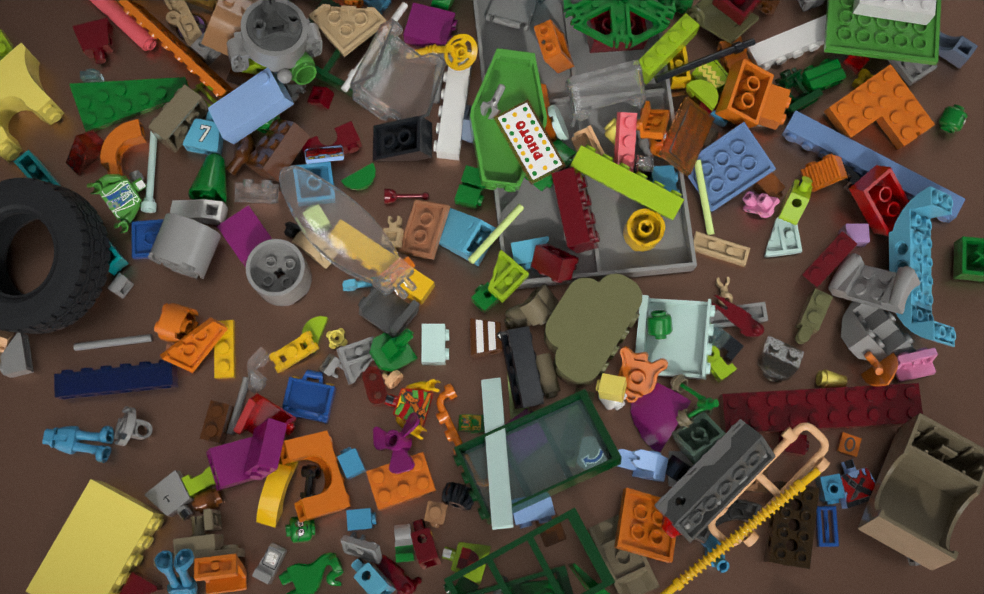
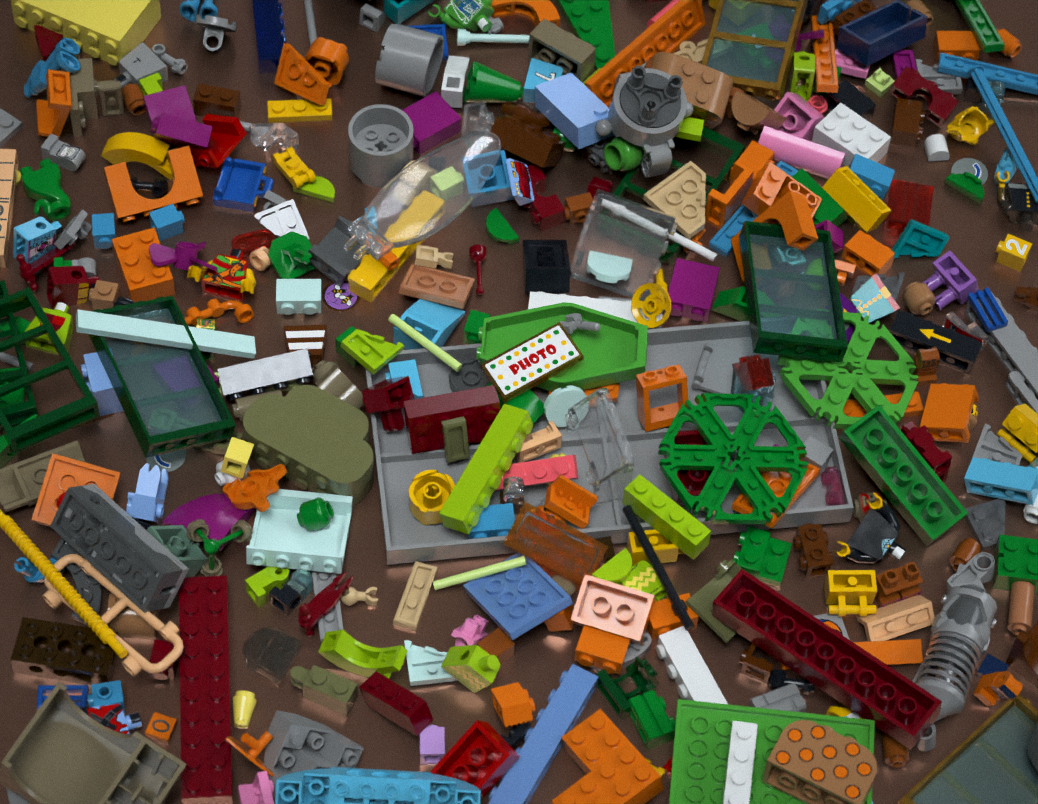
camera: 85 degrees right, 20 degrees down
green head [285,516,315,543] -> none
light yellow plate [326,328,348,349] -> none
light grey piece [828,253,921,314] -> none
none -> light grey bar [151,44,188,75]
none -> lime arch [318,629,408,679]
none -> sticker [322,280,360,312]
none -> olive tile [441,416,470,463]
none -> dark grey tile [449,359,493,392]
none -> dark orange brick [564,192,597,224]
none -> light aqua tile [586,250,633,284]

